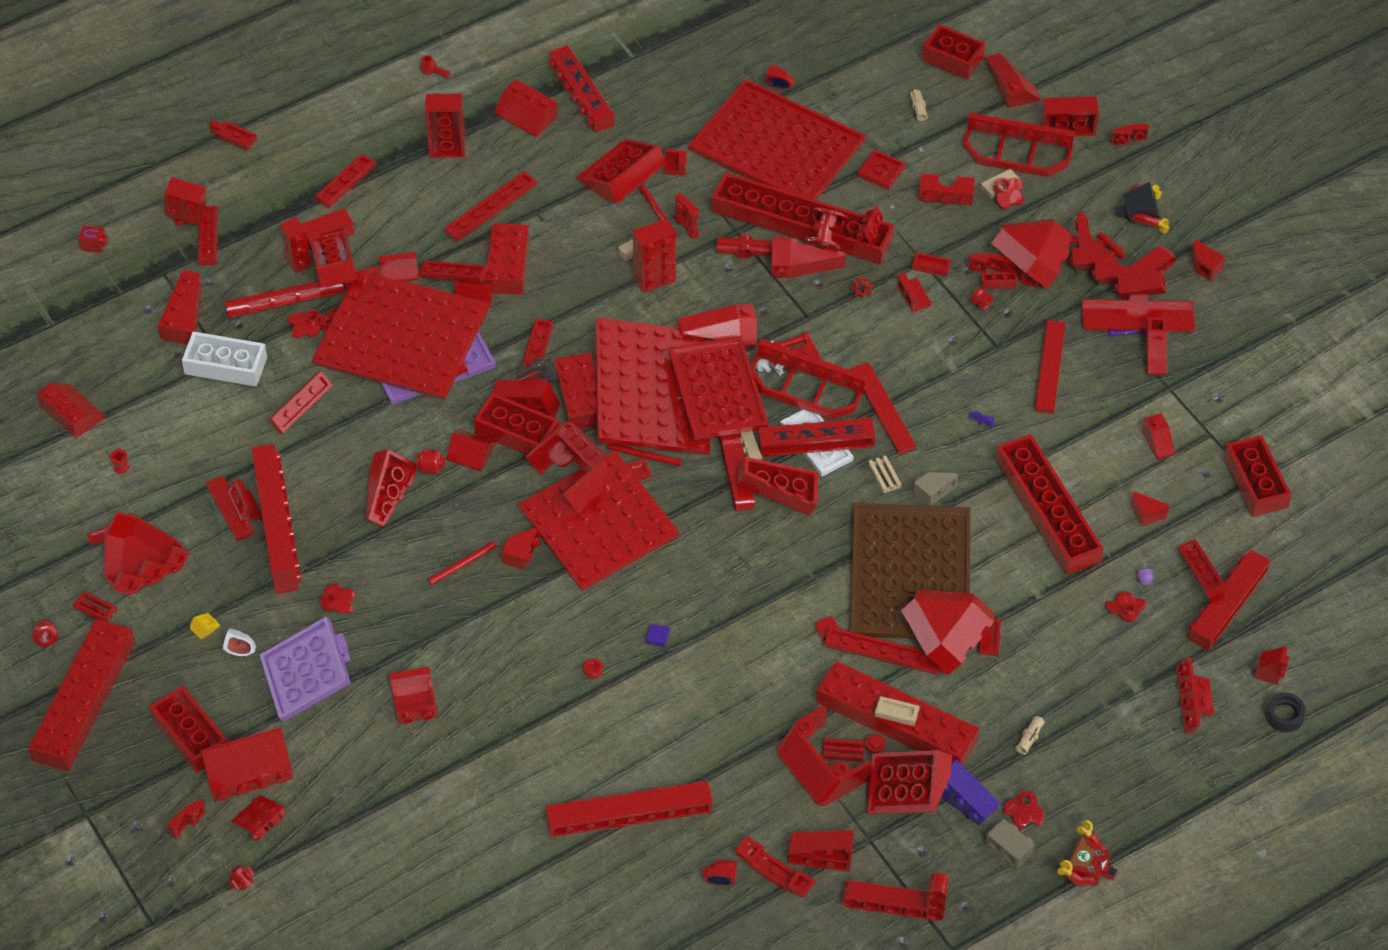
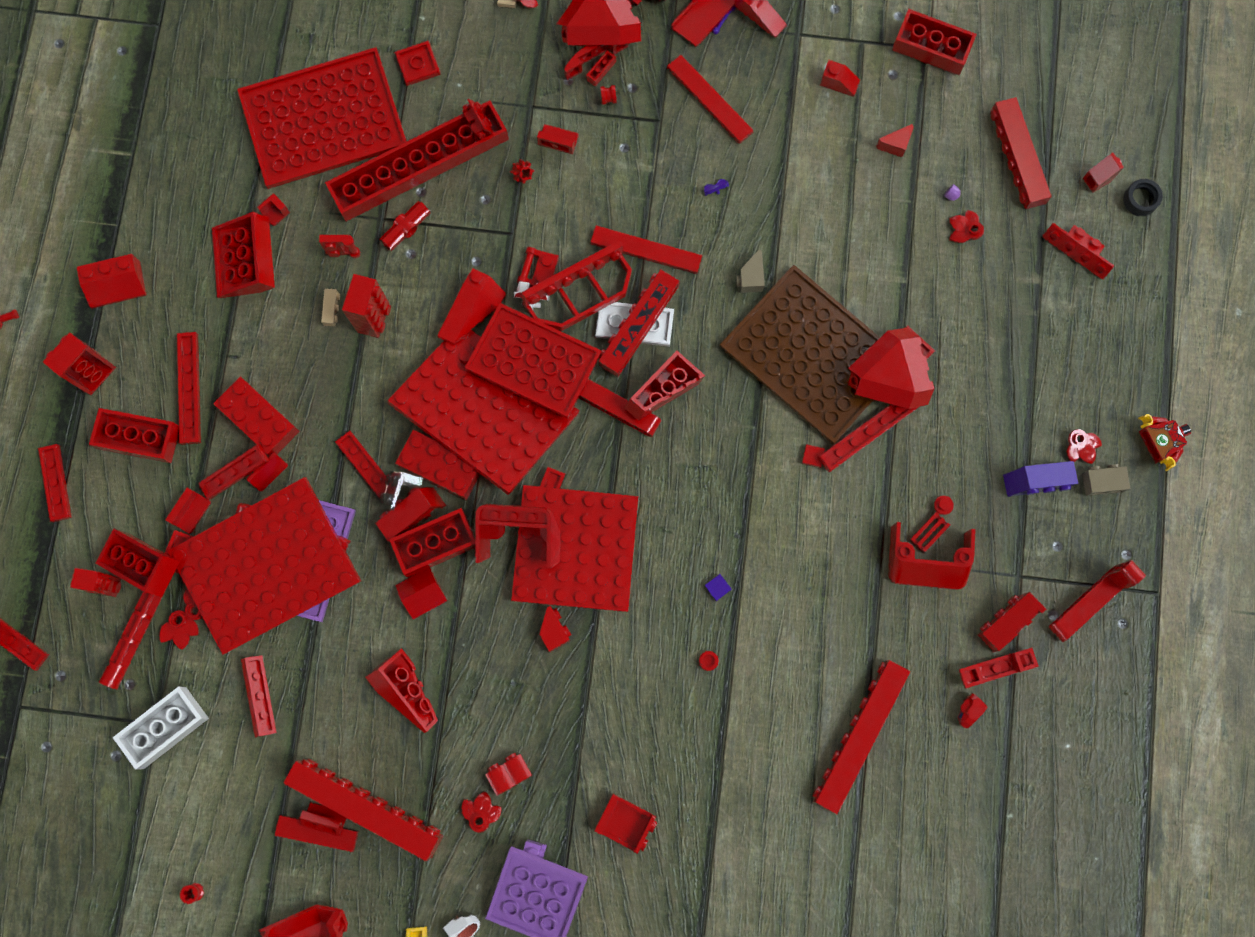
camera: 50 degrees left, 25 degrees up
red slope [37,383,105,439] -> none
red wedge [158,270,203,345] -> none
red brick [301,208,355,251] -> none
red head [416,449,445,475] -> none
red piece [428,541,497,586] -> none
red brick [548,45,614,133] -> none
red bar [607,443,682,467] -> none
red bar [639,184,678,237] -> none
tan piece [740,431,762,460] -> none
red rock [766,65,794,90] -> none
red wedge [771,237,846,278] -> none
red hose [805,207,848,250] -> none
red brick [816,661,980,766] -> none
red slope [867,750,952,815] -> none
tan tile [868,455,901,494] -> none
tan tile [875,696,920,726] -> none
red tile [911,252,951,277] -> none
red arch [919,173,975,206] -> none
red brick [996,434,1104,575] -> none
tan pin [1015,716,1045,755] -> none
red plate [1178,539,1227,599] -> none
none -> red brick [89,408,179,463]
none -> red brick [485,753,532,796]

